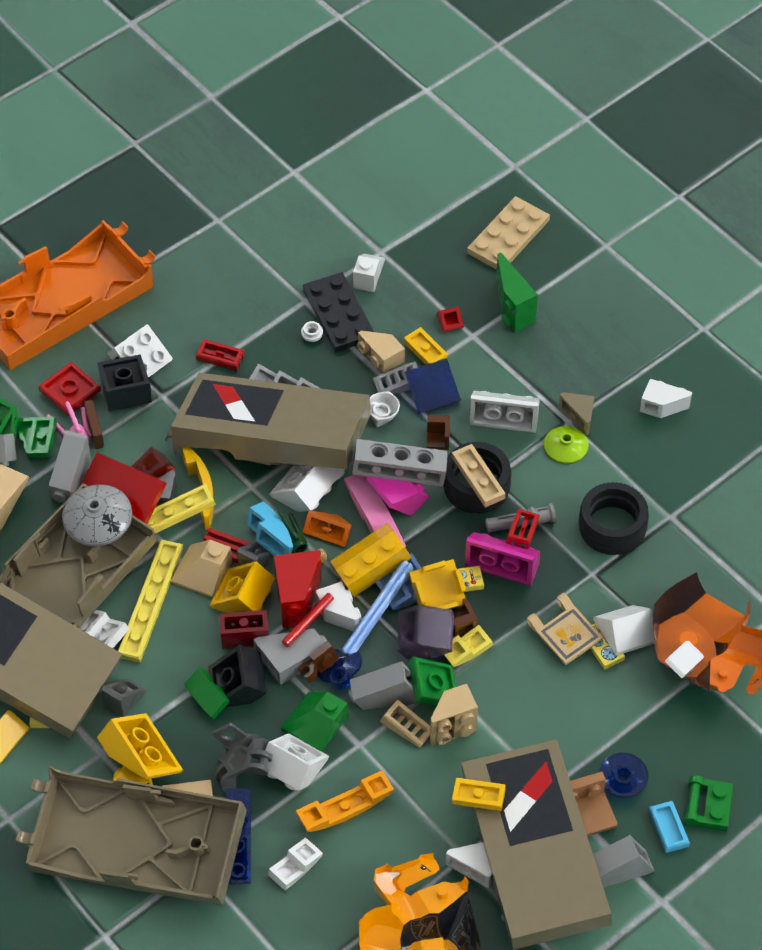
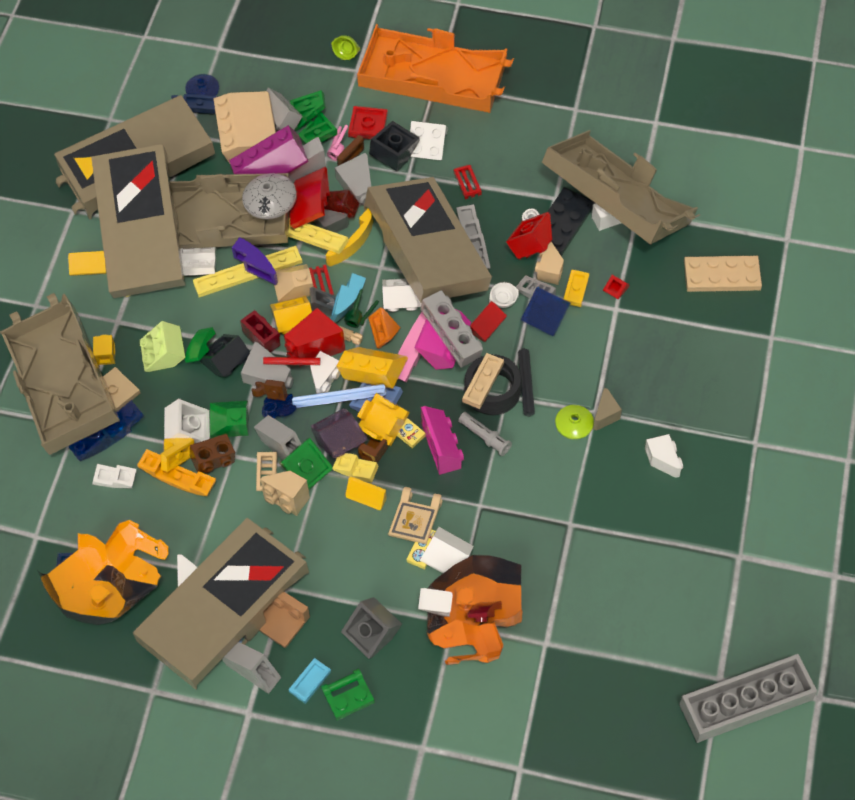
camera: 55 degrees right, 5 degrees up
yellow slope [97,713,183,779] -> none
flat silver slope [102,678,145,717] -> none
dark grey piece [212,723,273,792] -> none
reddish brown panel [427,415,450,450] -> none
yellow plate [452,778,506,811] -> none
white slope [470,391,540,433] -> none
green slope [496,252,538,333] -> none
red tile [506,509,540,549] -> none
black tyre [579,482,649,555] -> none
clear blue dish [599,753,648,798] -> none
none -> yellowish green slope [140,321,185,372]
none -> yellow slope [161,438,194,472]
none -> reddish brown brick [189,434,235,473]
none -> magenta slope [229,125,309,174]
none -> dark purple slope [232,237,278,285]
none -> light grey slope [335,153,371,207]
none -> dark grey slope [341,597,402,659]
none -> yellow slope [346,477,387,510]
none -> dark red slope [468,601,502,622]
none -> red slope [470,301,507,342]
none -> red slope [506,212,552,259]
none -> black axle [518,348,535,417]
none -> dark tan piece [542,130,700,244]

